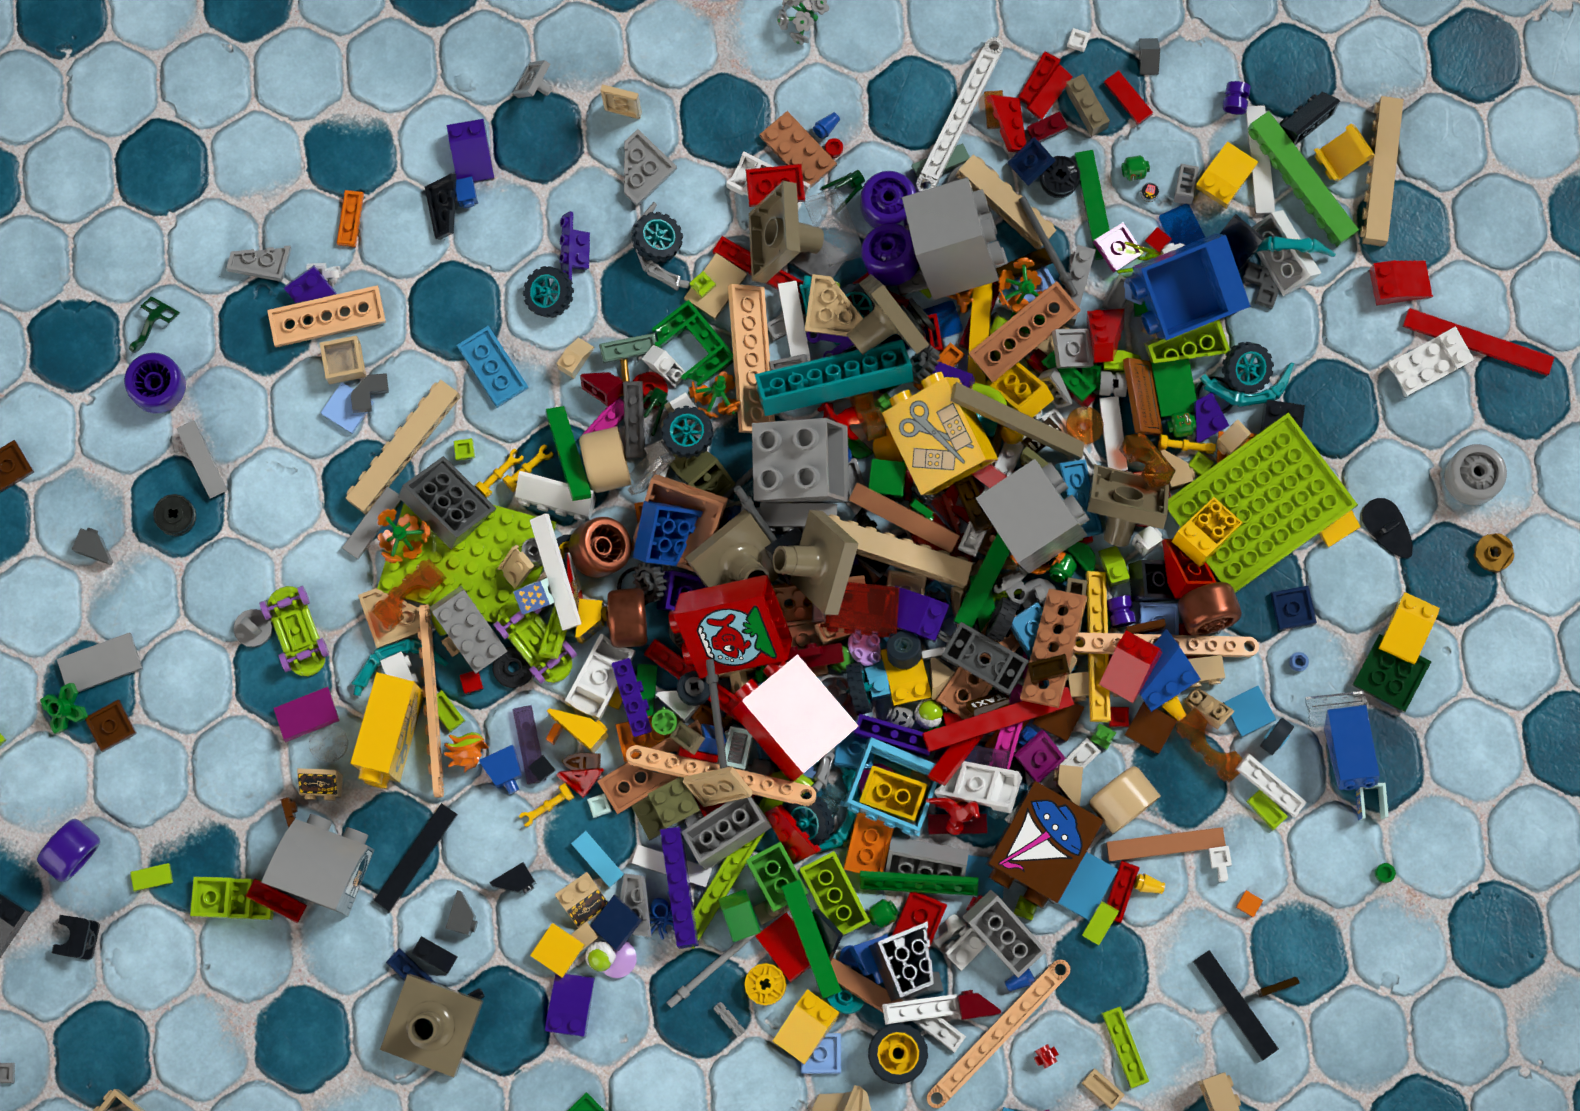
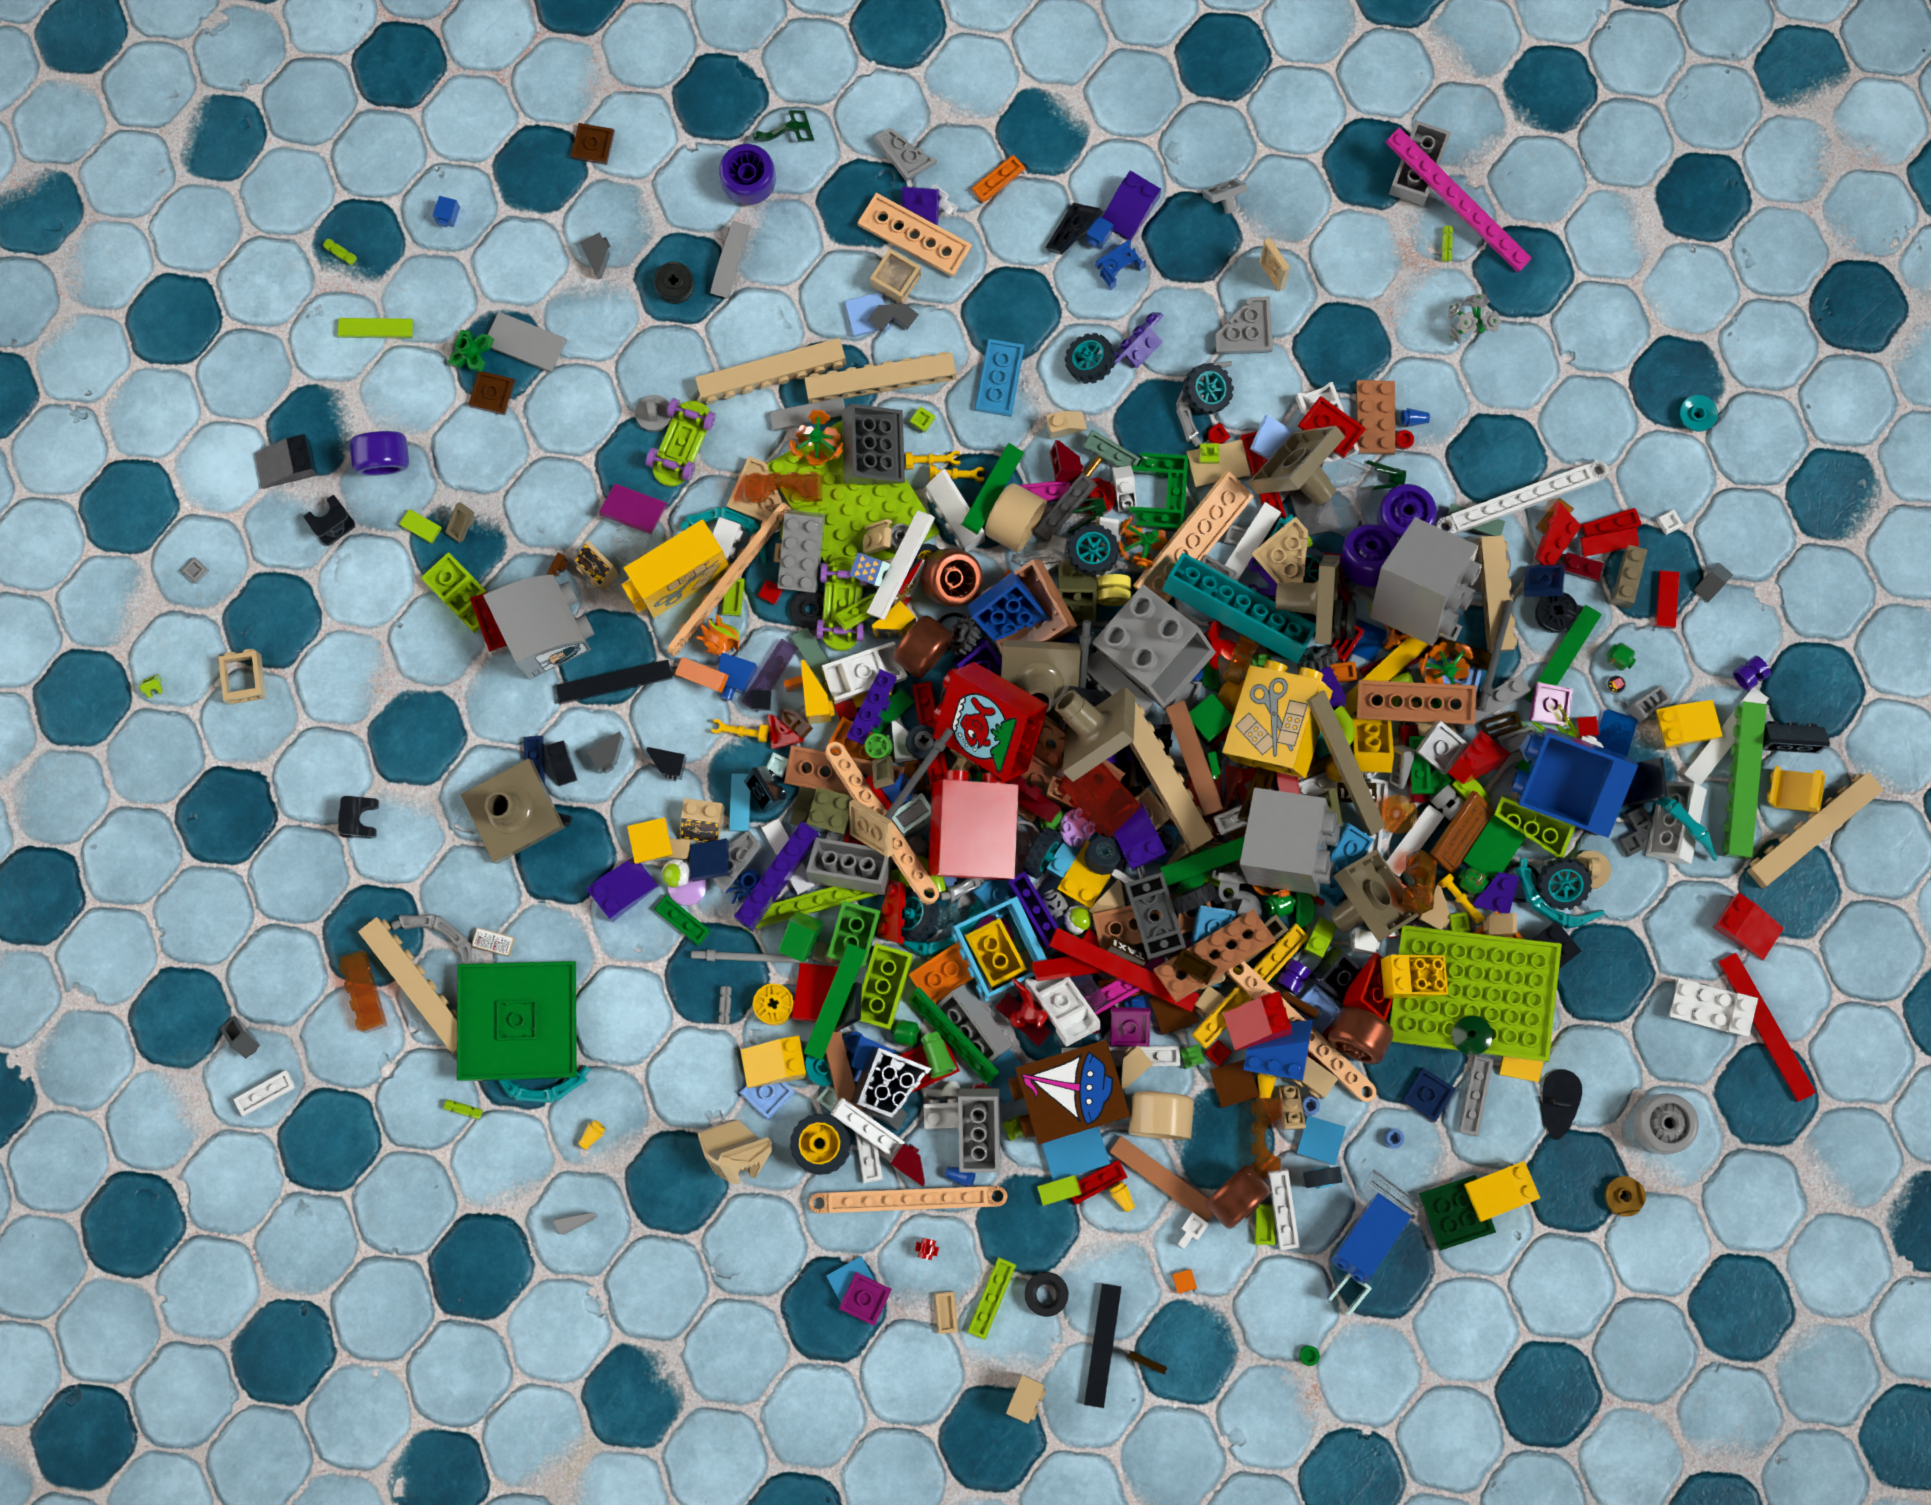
camera: 45 degrees right, 0 degrees up
none -> dark tan tile [445,502,475,543]
none -> green tile [654,895,711,946]
none -> orange tile [675,657,729,693]
none -> tan brick [695,338,847,404]
none -> black slope [744,766,786,814]
none -> sand green tile [791,627,829,685]
none -> light aqua tile [816,1086,838,1112]
none -> red tile [834,699,858,720]
none -> bright green plant [921,1031,957,1078]
none -> black tyre [1025,1272,1069,1317]
none -> blue piece [1095,239,1146,290]
none -> light yellow wheel [1097,574,1131,606]
none -> copper wheel [1206,1165,1270,1229]
none -> red tile [1208,422,1231,444]
none -> light blue tile [1250,415,1294,460]
none -> medium blue plate [1301,1096,1320,1116]
none -> dark green dish [1452,1016,1493,1055]
none -> light grey tile [1458,1055,1494,1137]
none -> dark brown tile [1479,710,1523,739]
none -> tan tile [1571,850,1611,889]

